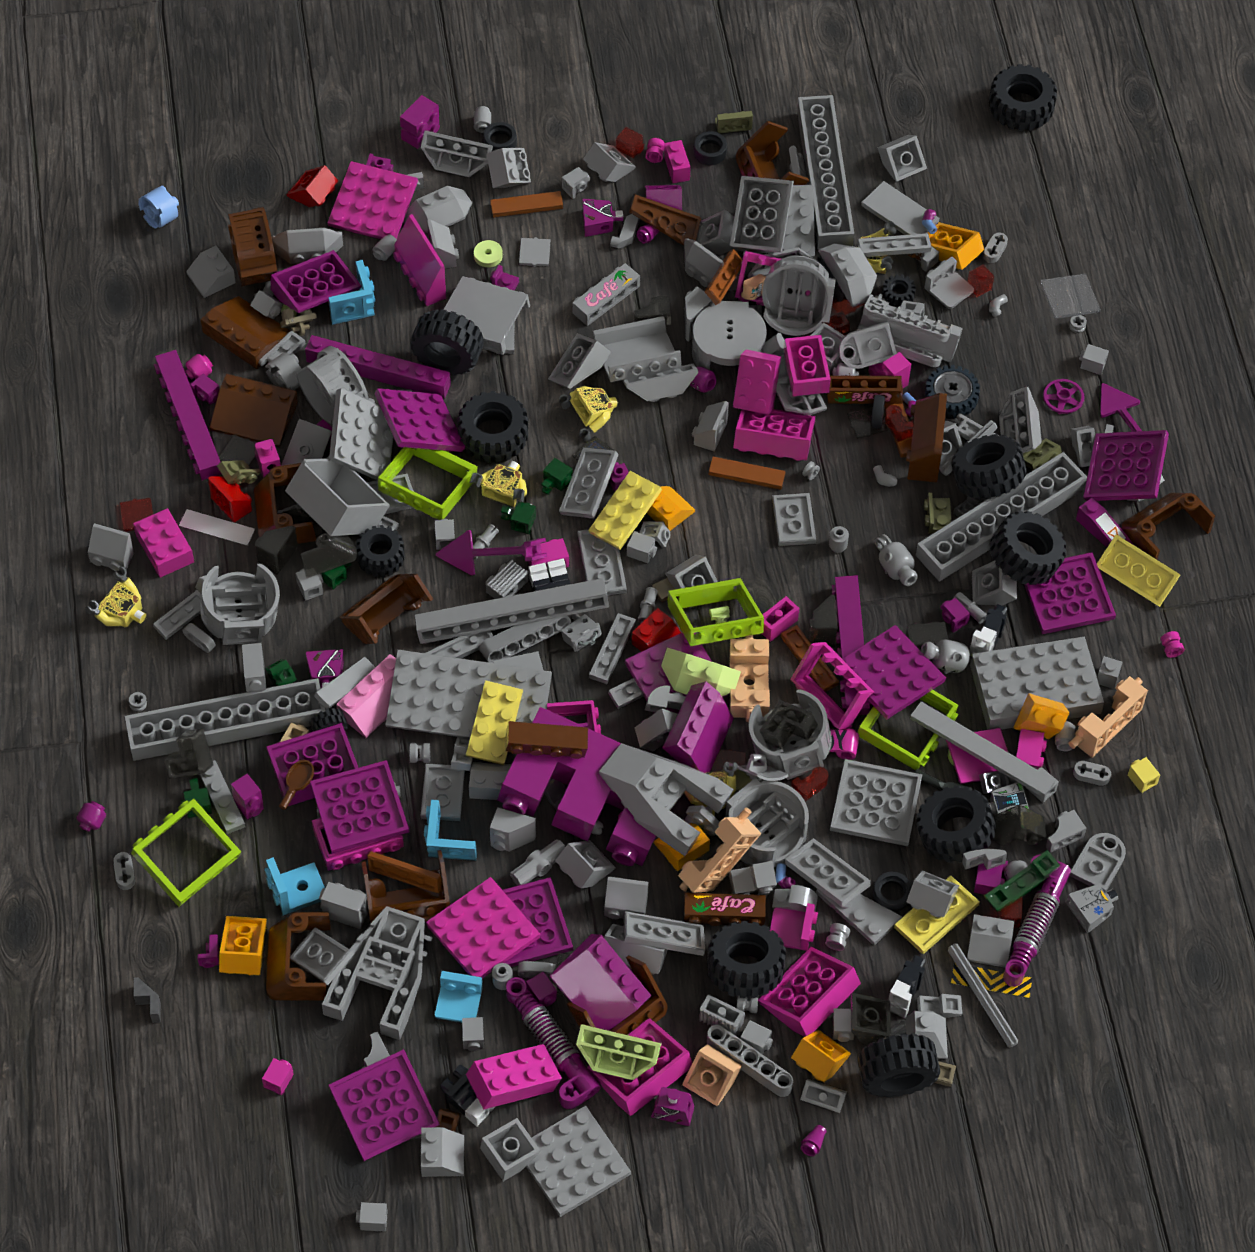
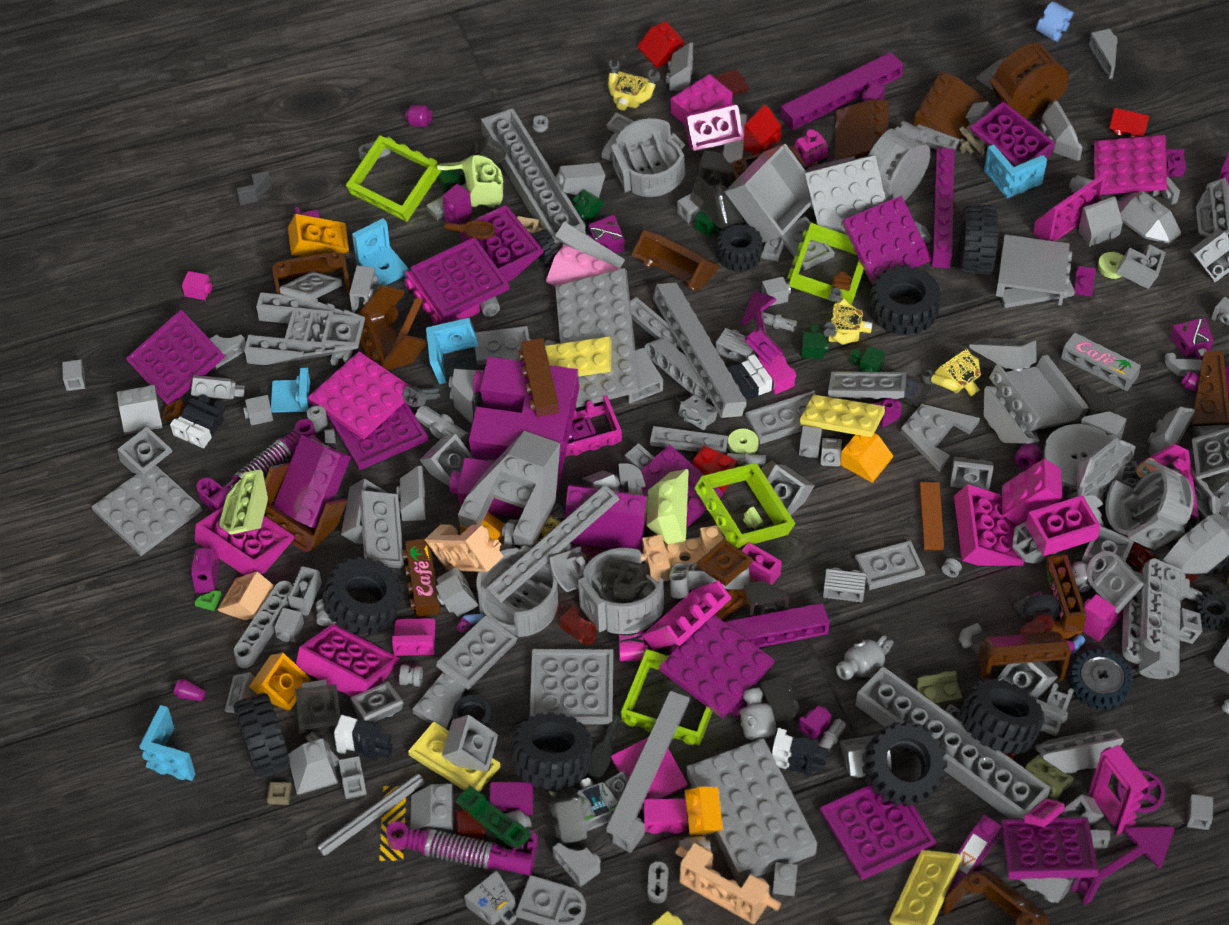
camera: 80 degrees right, 5 degrees down
dark pink head [185,354,213,380] -> none
olive bracket [217,460,261,484] -> none
light grey wheel [410,743,430,763] -> none
dark pink brick [466,1044,562,1110] -> none
dark orange tile [490,191,563,217] -> none
light grey piece [519,237,551,267] -> none
dark orange tile [704,249,743,305] -> none
light grey brick [772,885,818,912] -> none
light grey brick [829,526,849,553] -> none
light grey slope [962,849,1007,870] -> none
none -> medium azure bracket [139,705,195,781]
none -> light grey hinge [191,375,245,399]
none -> bright green tile [195,591,222,611]
none -> light grey slope [351,682,403,724]
none -> dark grey piece [402,386,440,407]
none -> yellowish green hips [437,155,503,207]
none -> light grey tile [486,485,619,603]
none -> red slope [638,21,684,68]
none -> light grey beam [669,563,750,599]
none -> brick [683,103,744,151]
none -> reddish brown tile [696,539,753,586]
none -> yellowish green piece [728,429,759,455]
none -> light grey brick [823,568,866,603]
none -> reddish brown plate [831,272,851,291]
none -> light grey wing [901,404,980,472]
none -> dark pink tile [1025,799,1064,827]
none -> light grey wedge [1076,438,1135,497]
none -> dark pink window [1088,744,1150,835]
none -> light grey slope [1089,29,1117,79]
none -> light grey brick [1116,244,1166,289]

